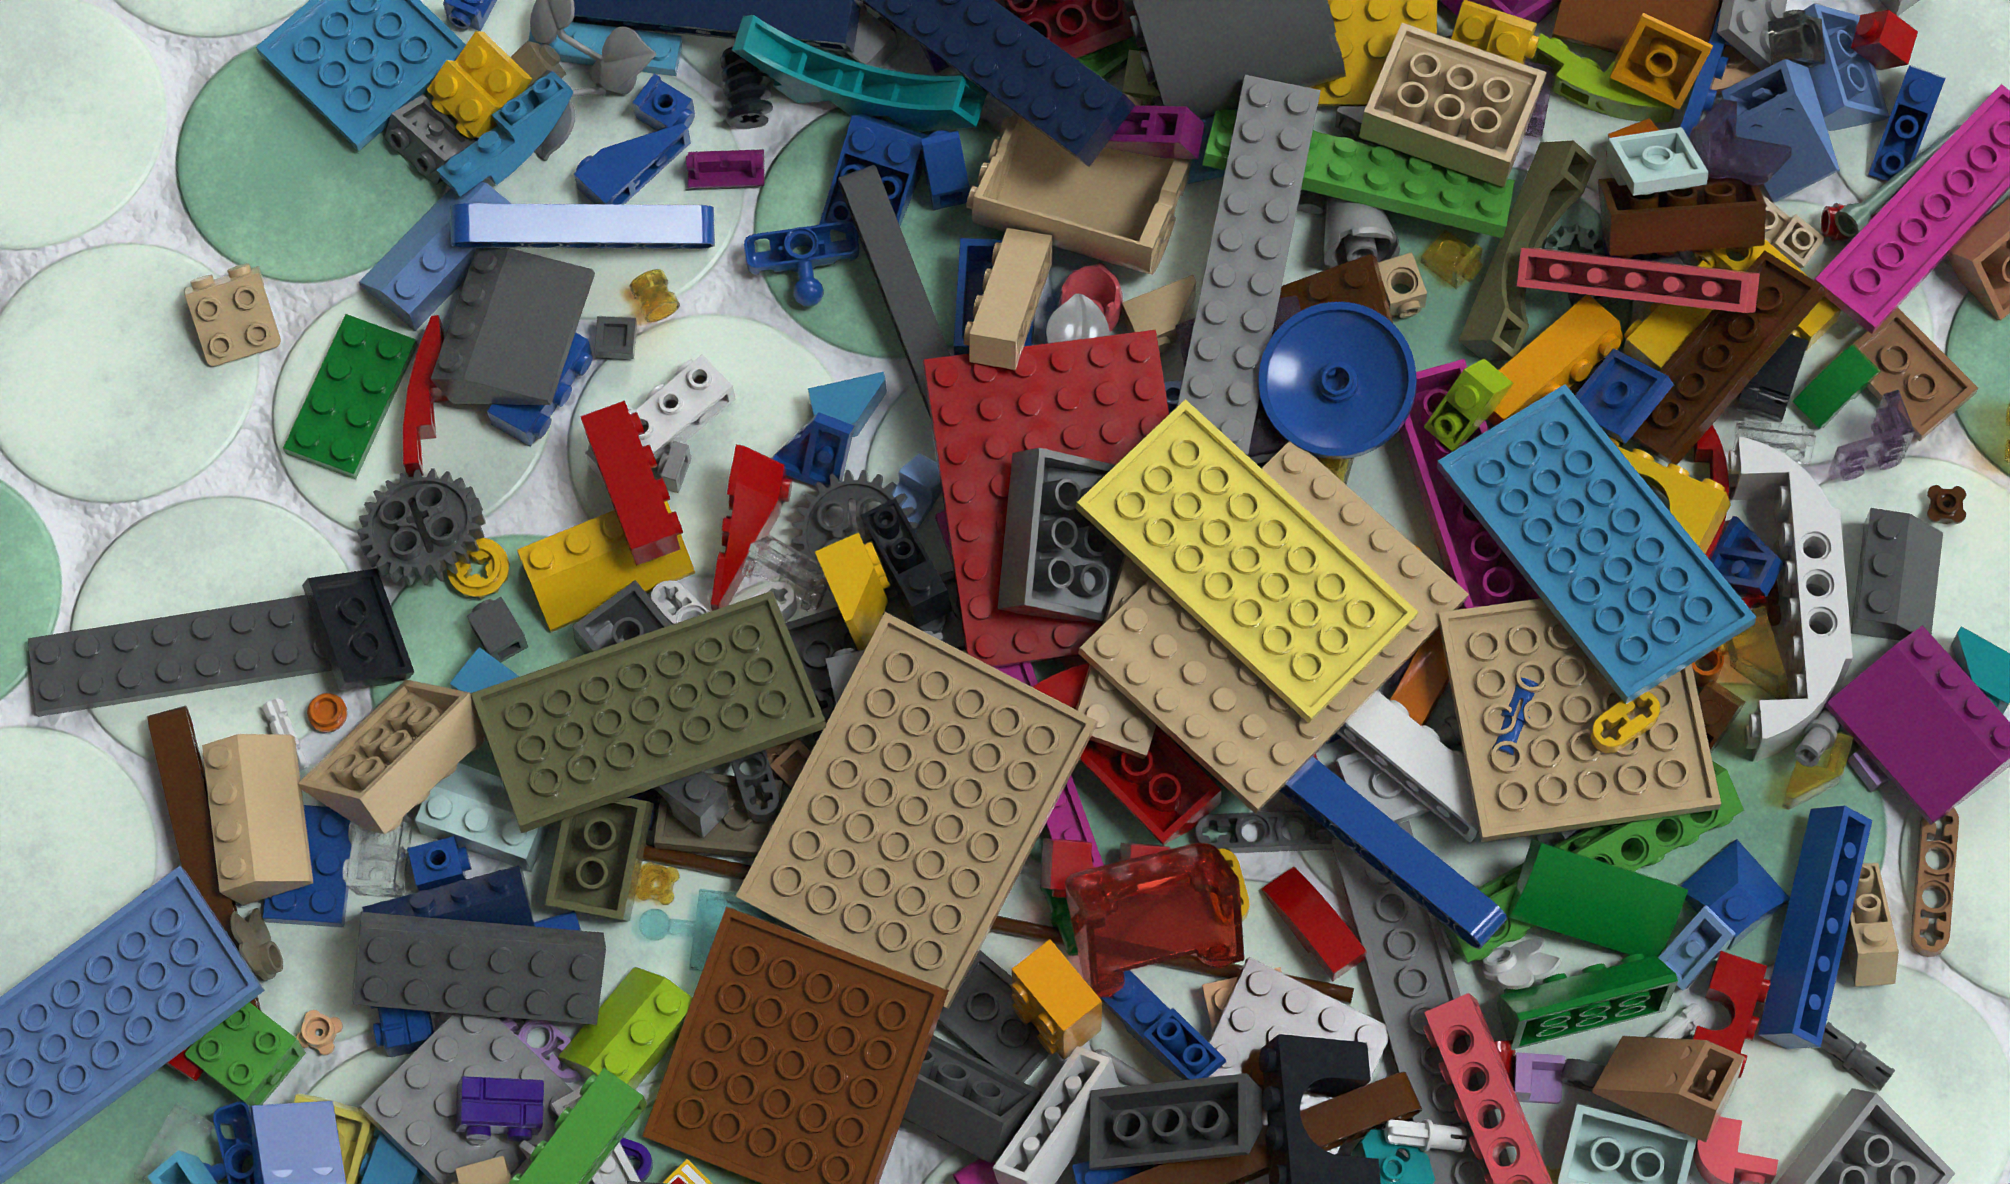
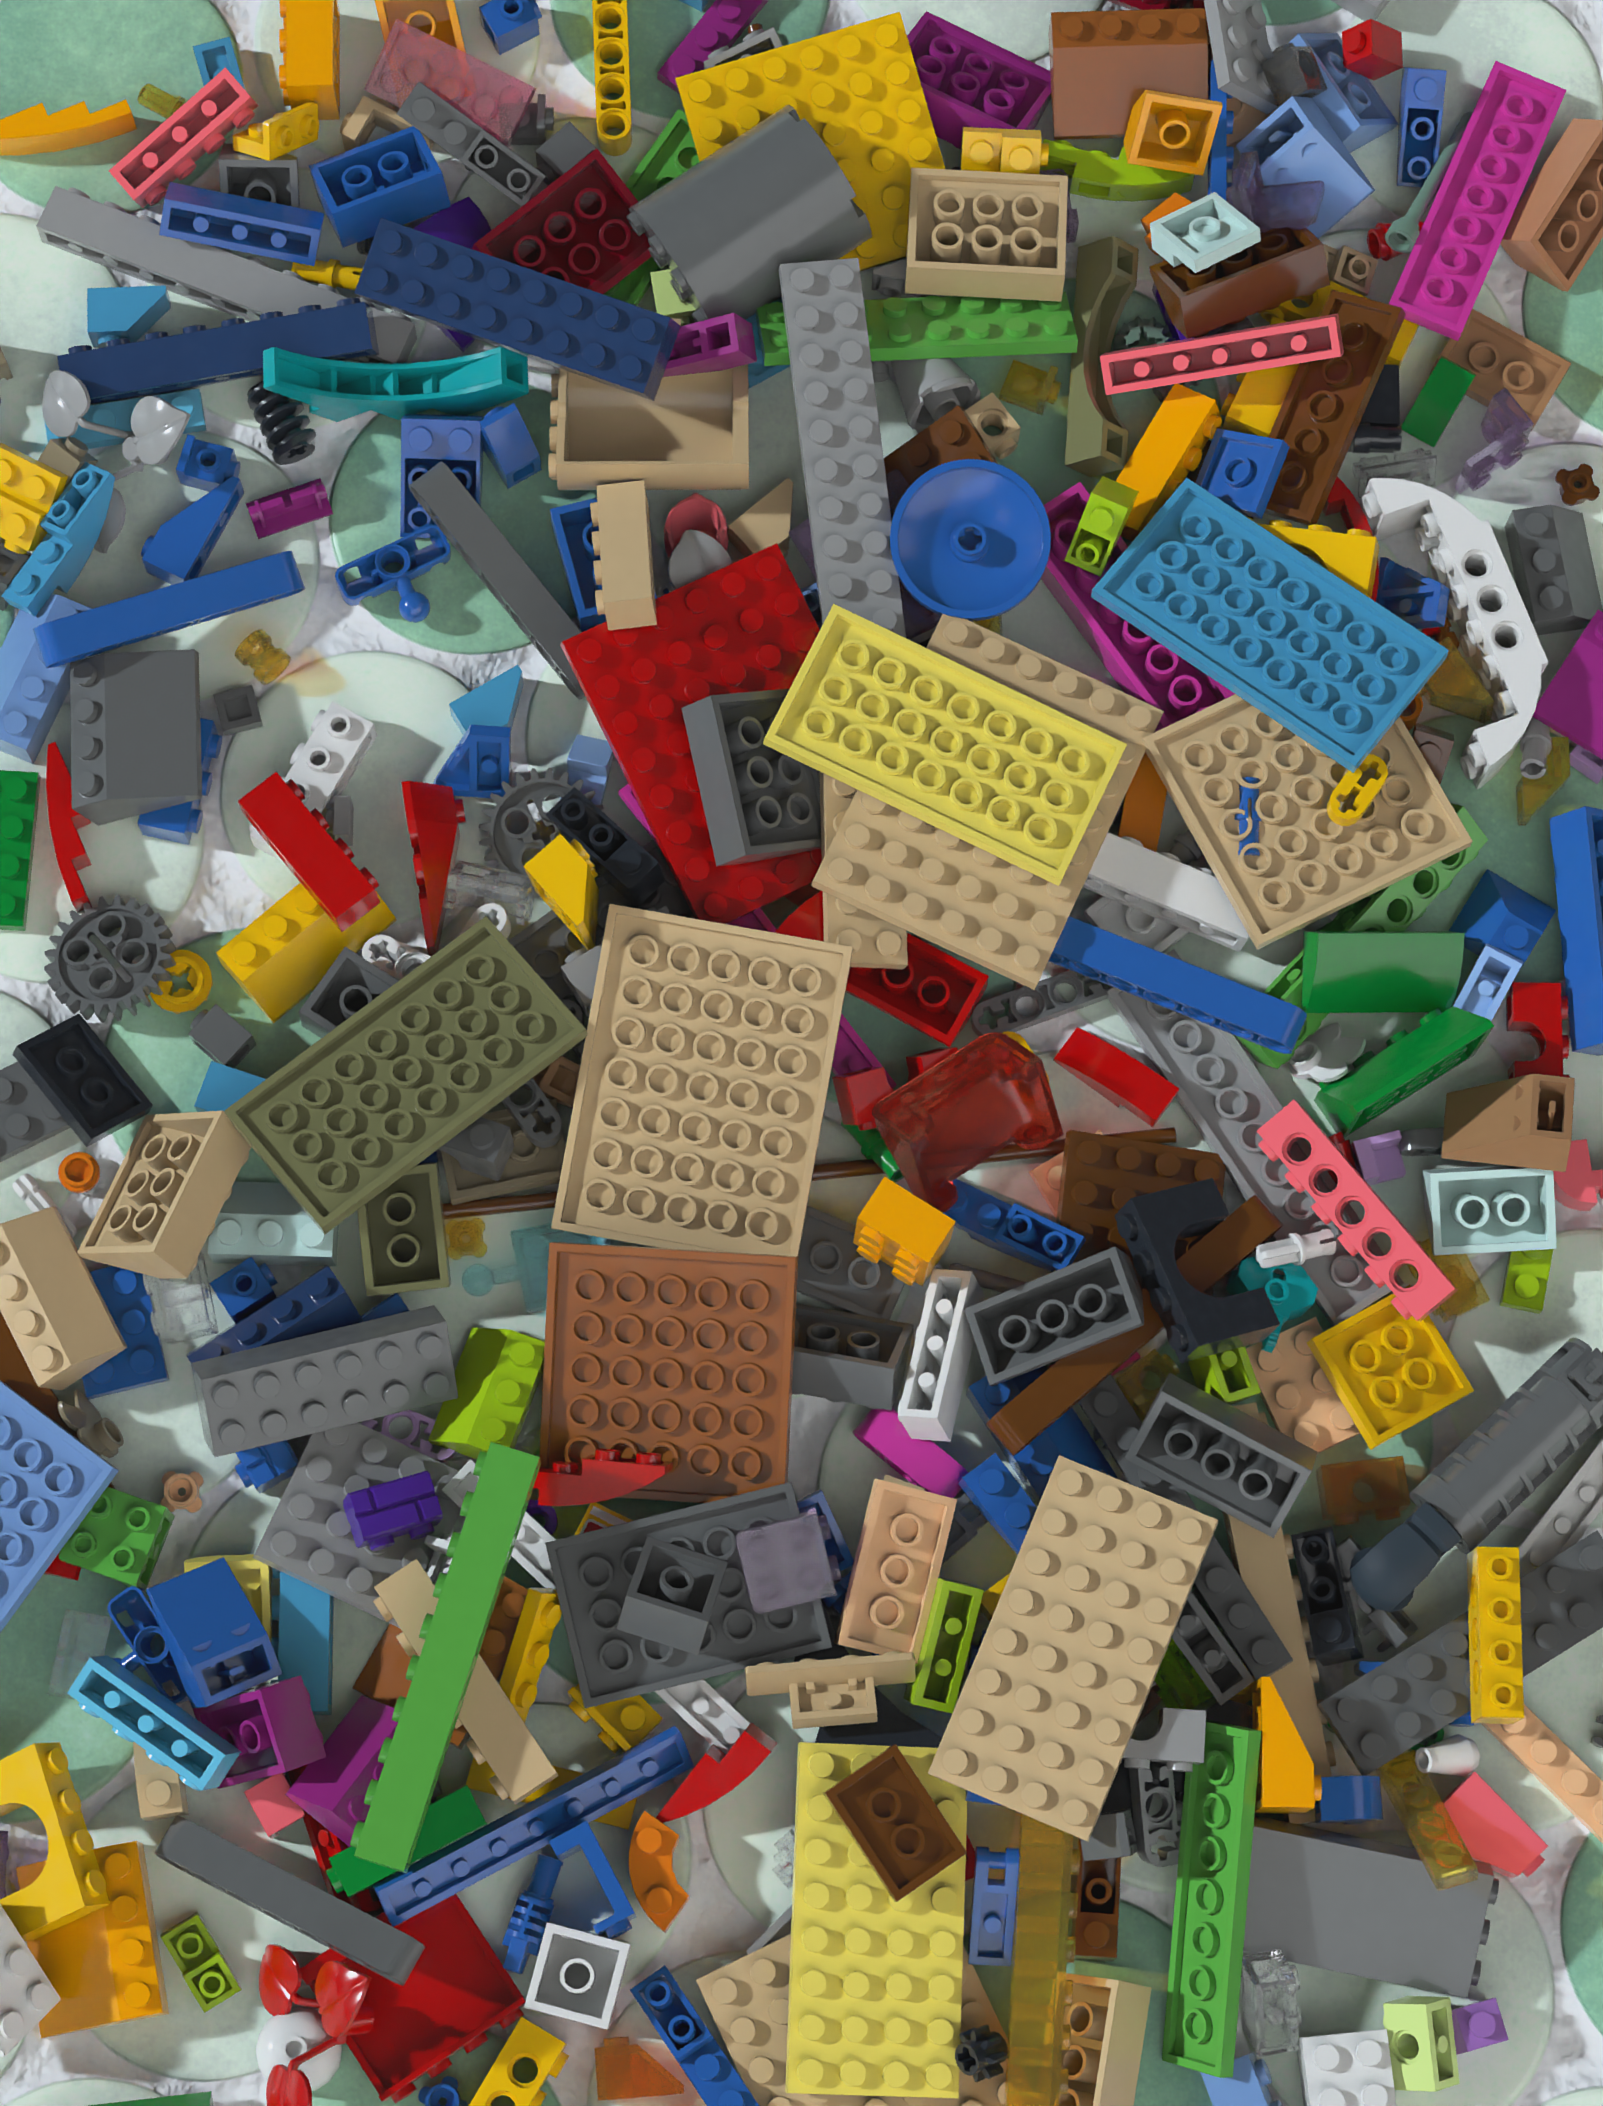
camera: 25 degrees left, 5 degrees up
white axle [1653,1003,1707,1039] -> none
none -> red slope [533,1448,673,1506]

